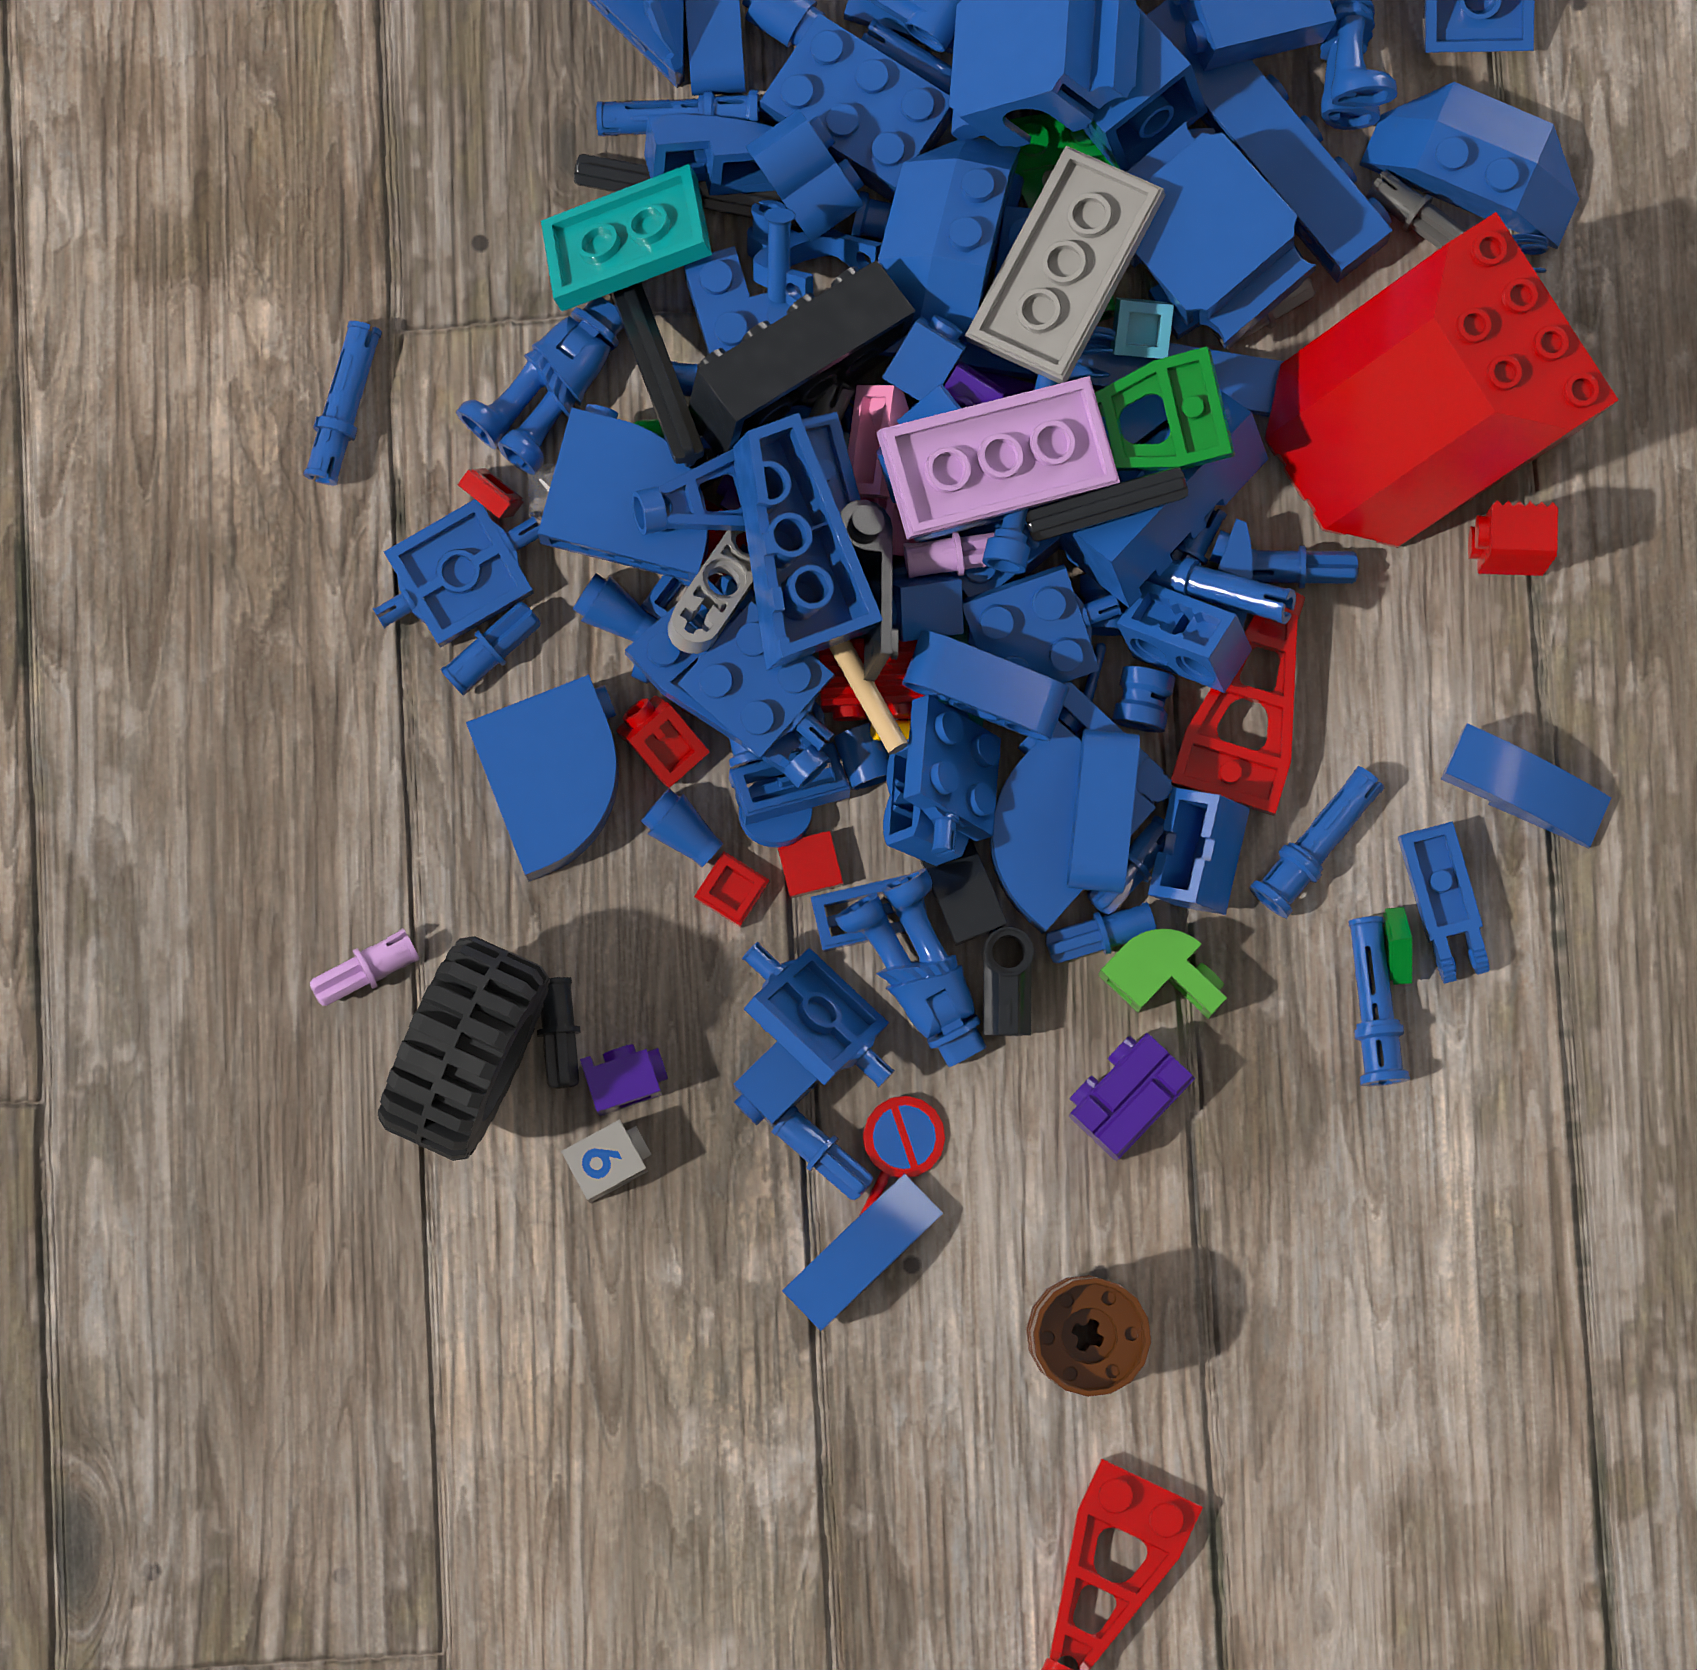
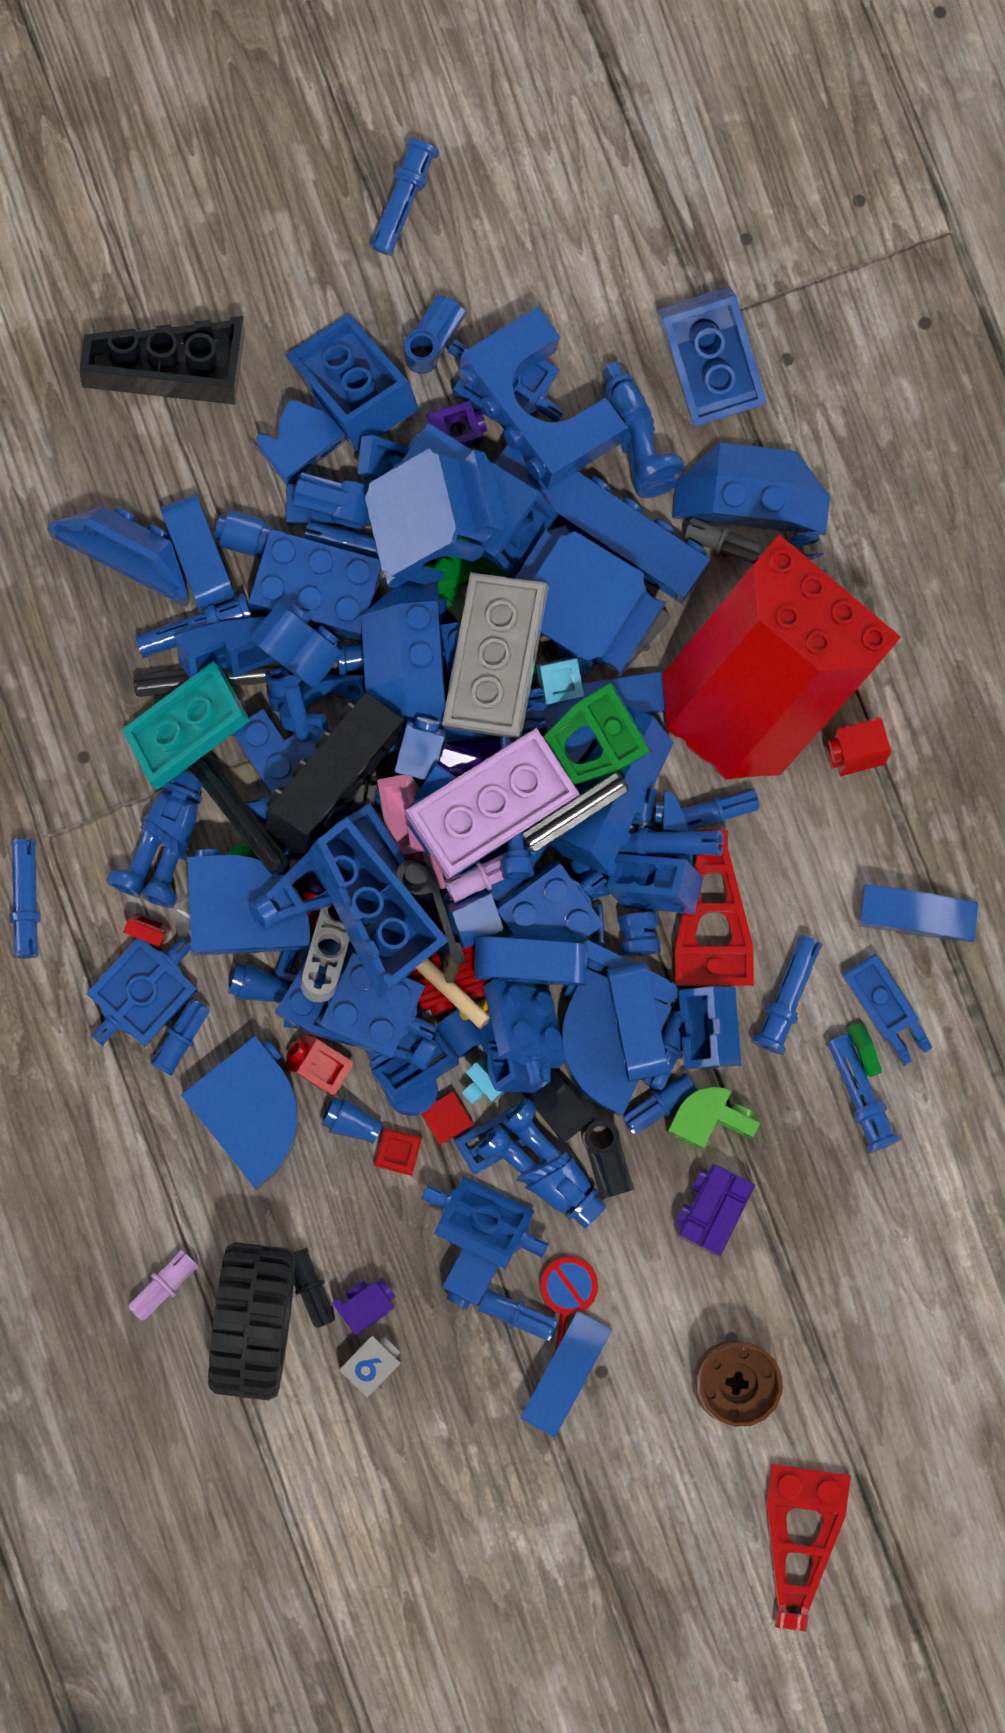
camera: 20 degrees left, 0 degrees up
none -> medium azure tile [462,1056,505,1104]

